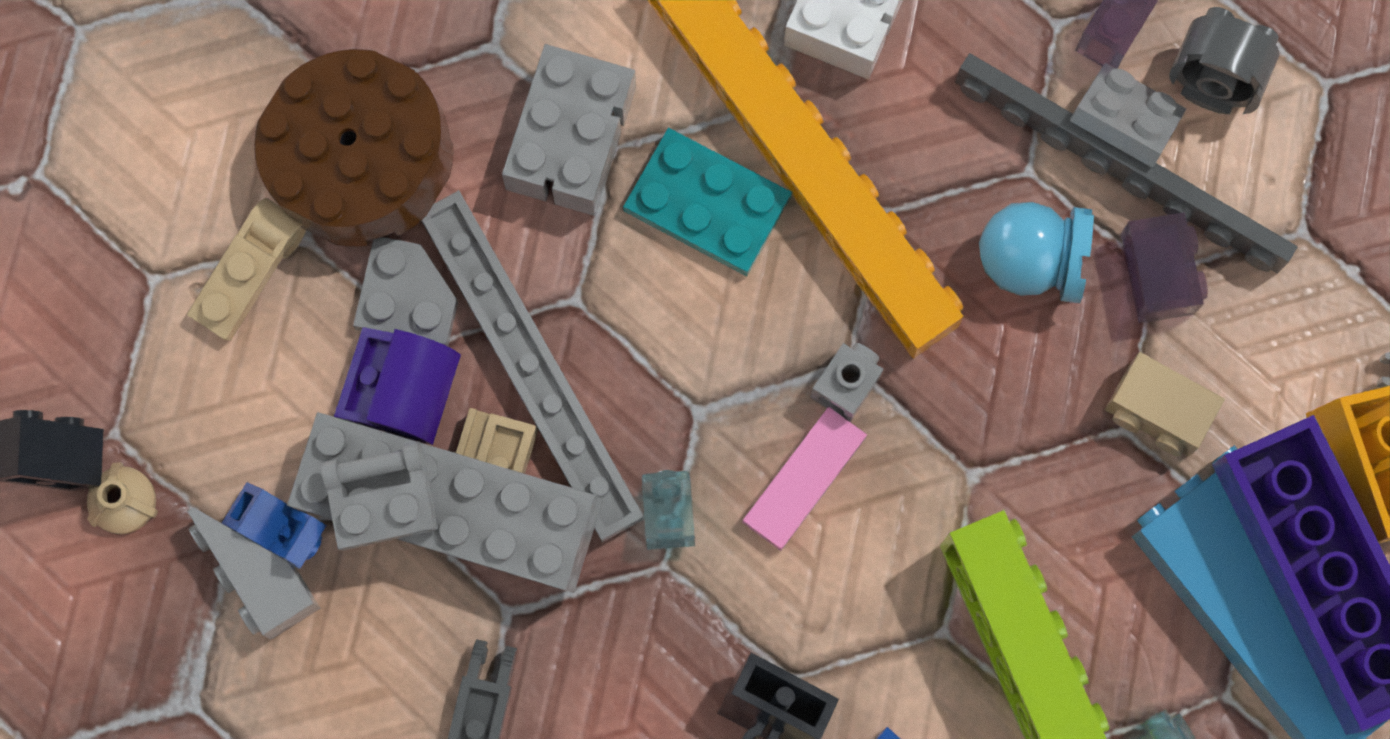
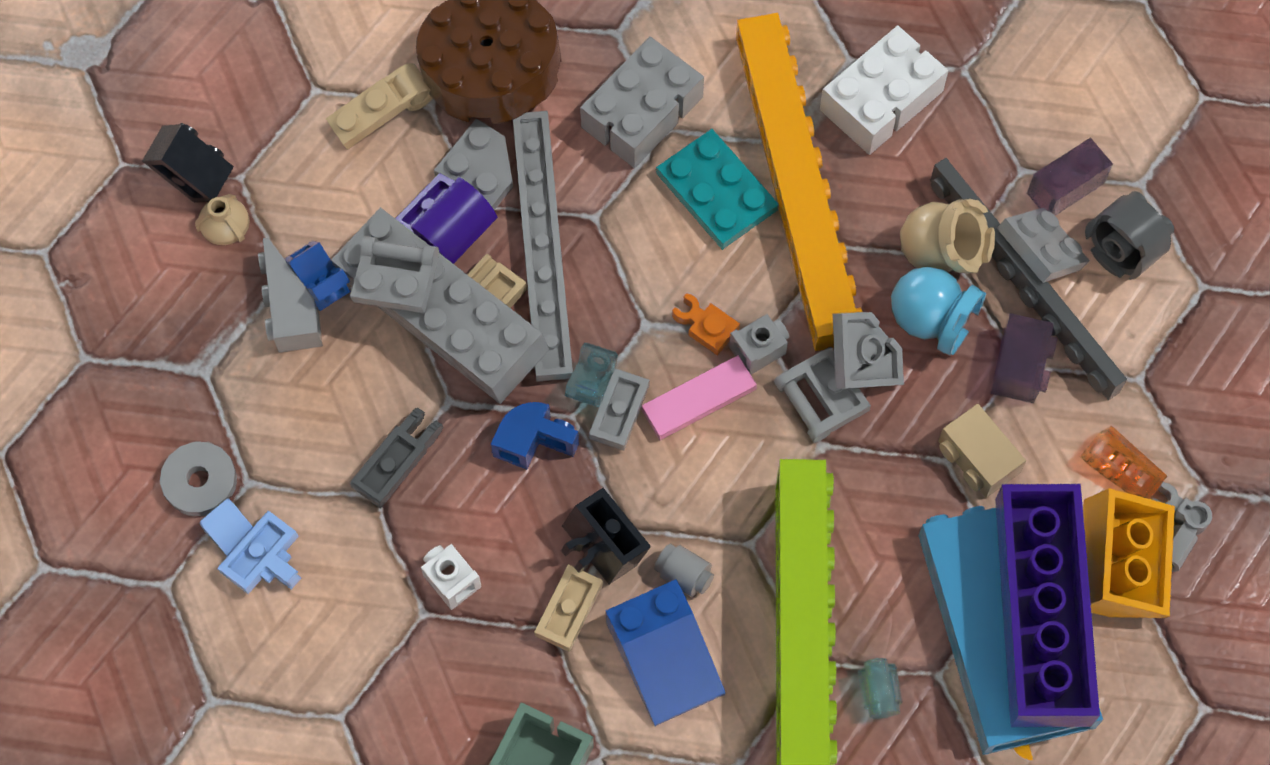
camera: 25 degrees right, 10 degrees down
none -> blue brick [491,402,579,470]
none -> light grey plate [589,368,650,451]
none -> light grey brick [654,544,714,597]
none -> orange plate [672,293,740,356]
none -> light grey plate [774,346,871,443]
none -> light grey plate [833,312,904,389]
none -> tan tile [900,199,995,273]
none -> clear orange slope [1080,426,1167,499]

